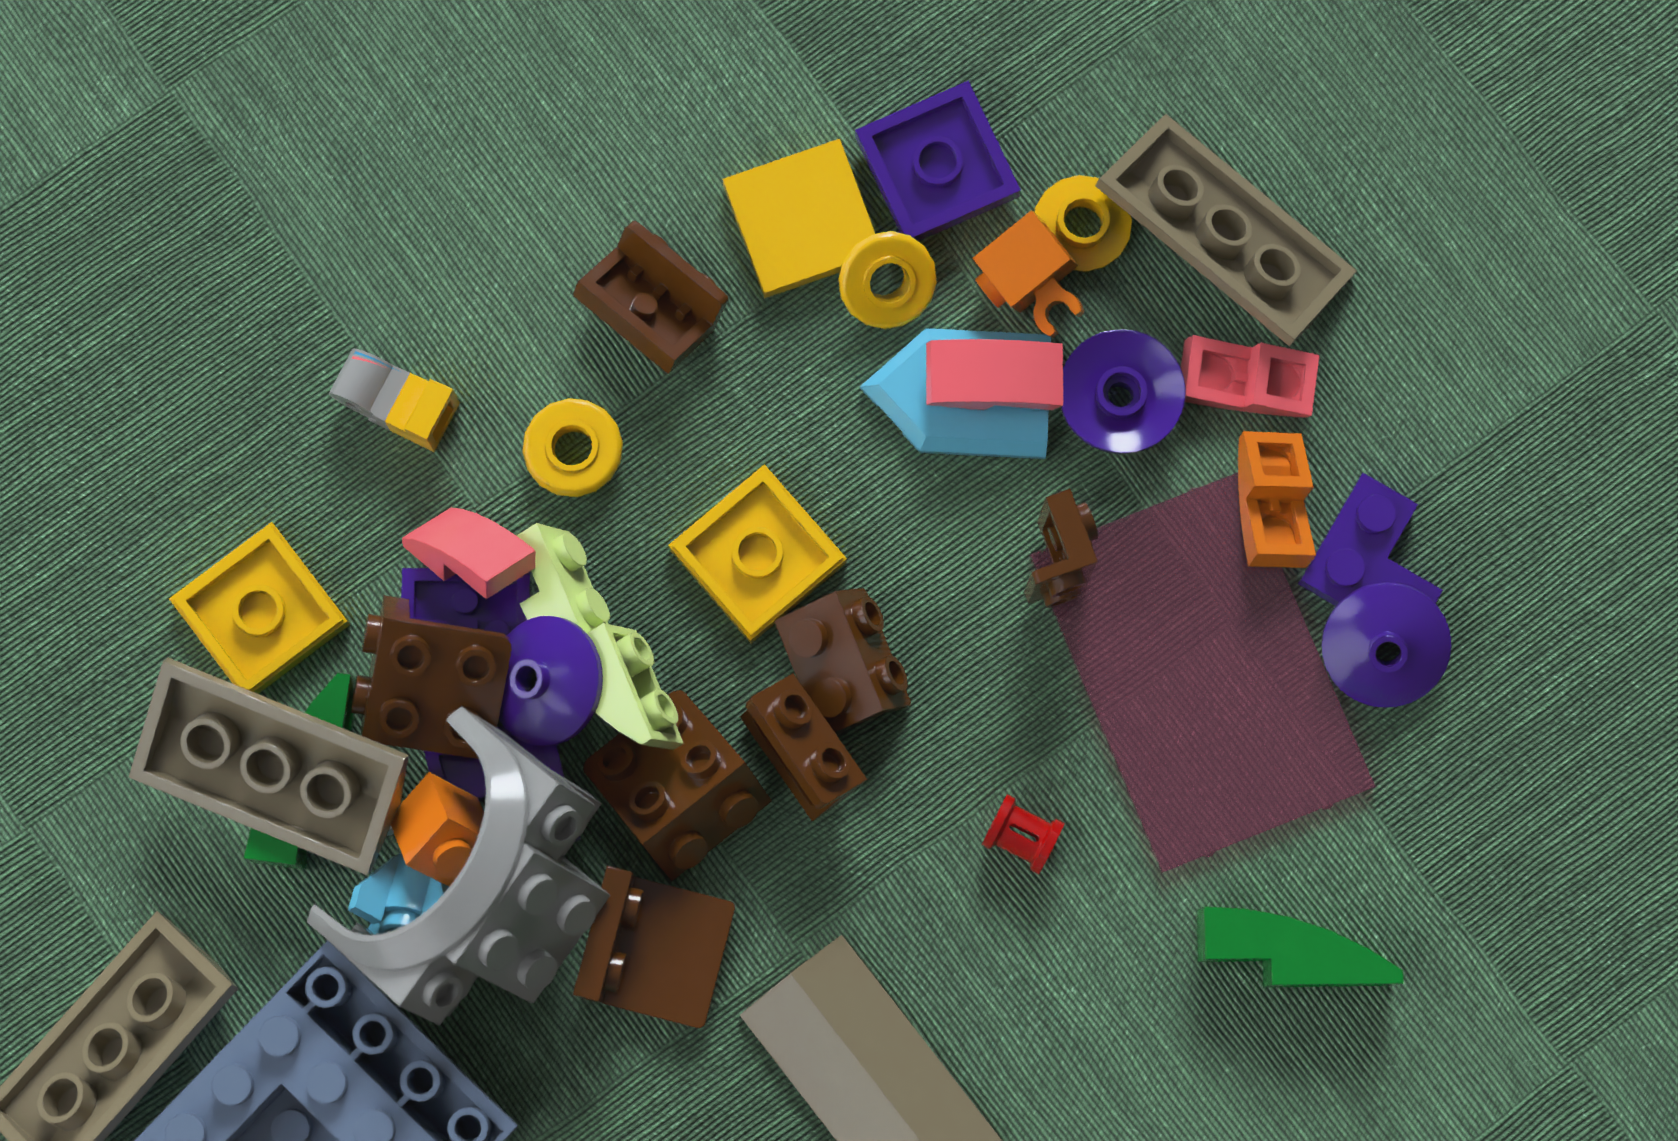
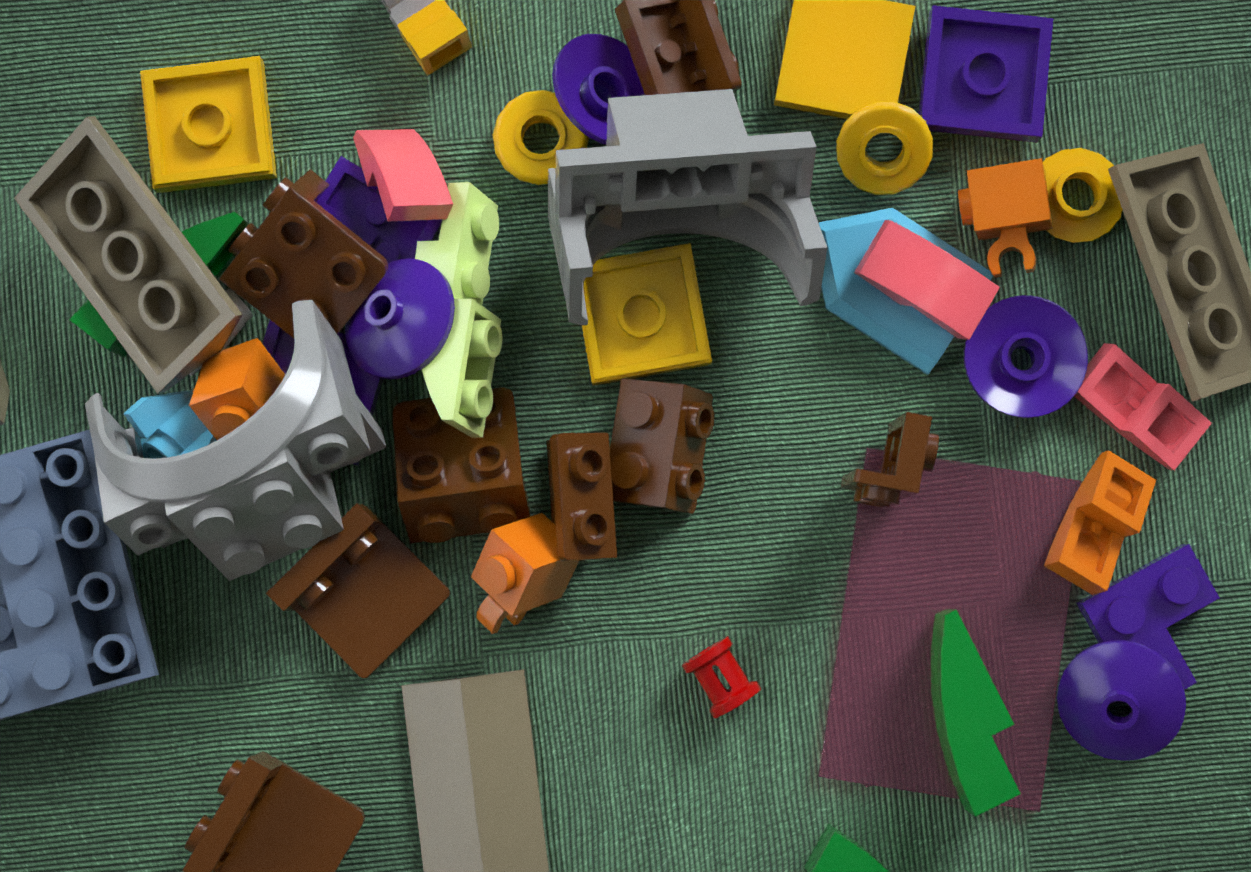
camera: 35 degrees right, 5 degrees up
none -> orange brick [471,513,579,634]
none -> light grey piece [548,89,827,325]
none -> dark purple dish [552,34,645,145]
none -> green slope [931,609,1021,817]

